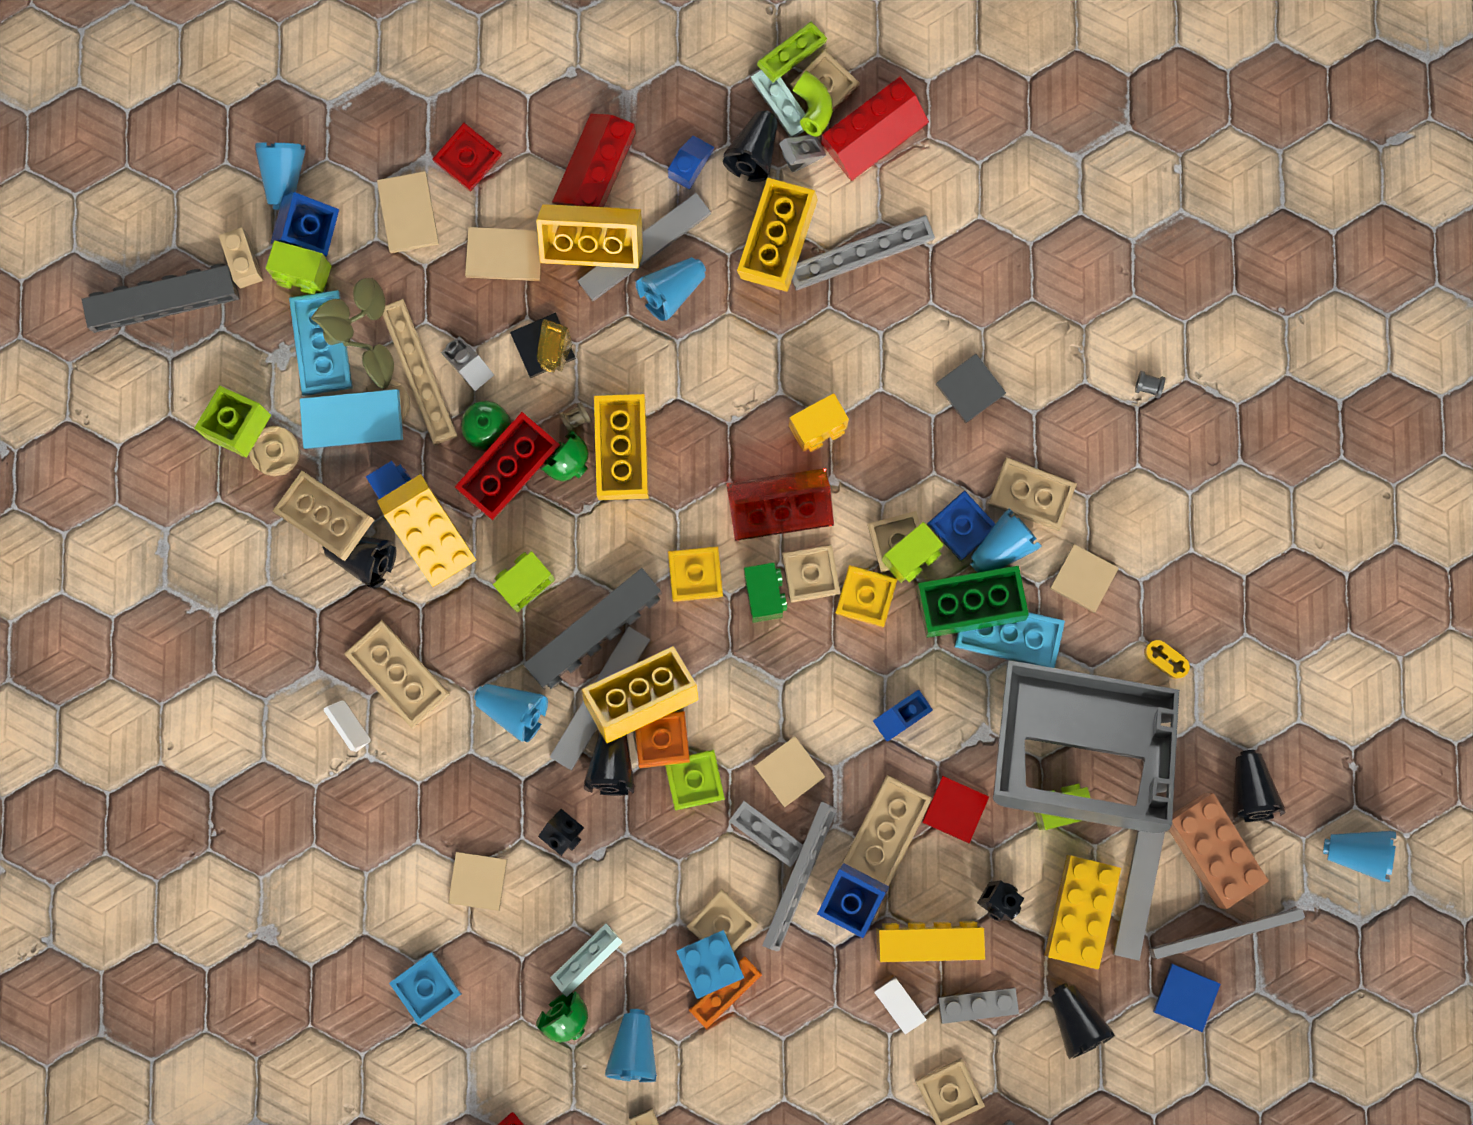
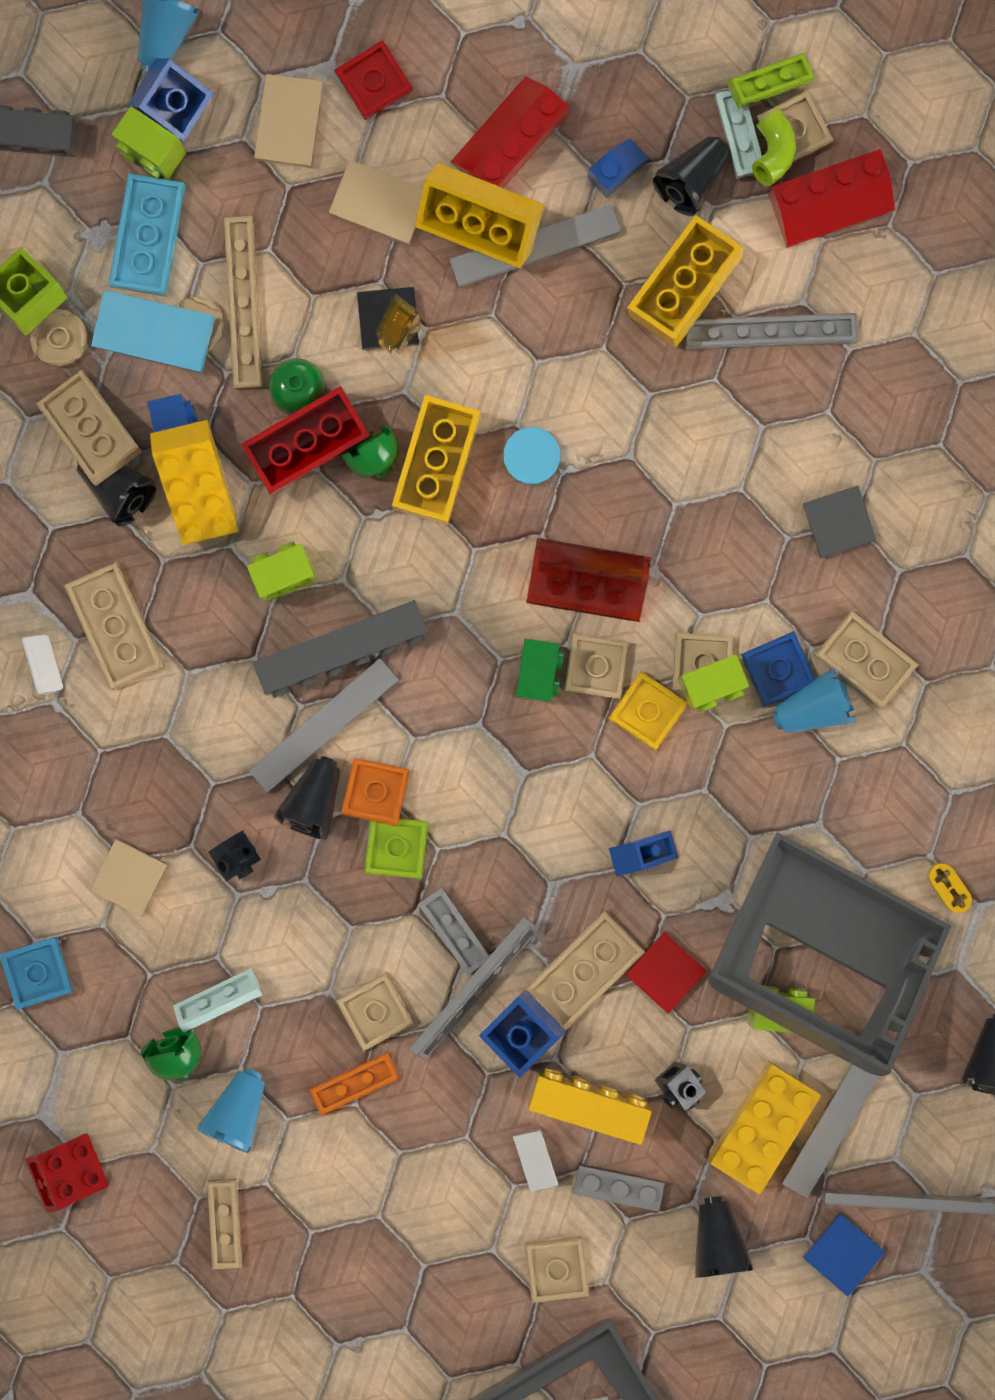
camera: 15 degrees right, 5 degrees up
tan brick [218,227,264,289] -> none
olive plant [311,278,394,390] -> none
light grey slope [441,336,494,391] -> none
dark azure cone [474,684,548,742] -> none
dark tan bush [559,402,591,433] -> none
yellow brick [582,646,698,743] -> none
dark azure cone [636,257,706,321] -> none
yellow tile [668,546,723,602] -> none
dark azure plate [676,930,744,999] -> none
tan tile [754,736,825,808] -> none
light grey slope [779,135,826,172] -> none
yellow brick [789,393,849,452] -> none
green brick [917,566,1029,638] -> none
medium azure tile [955,612,1065,668] -> none
tan tile [1050,544,1119,613] -> none
nougat brick [1169,793,1269,909] -> none
none -> medium azure tile [504,427,560,485]

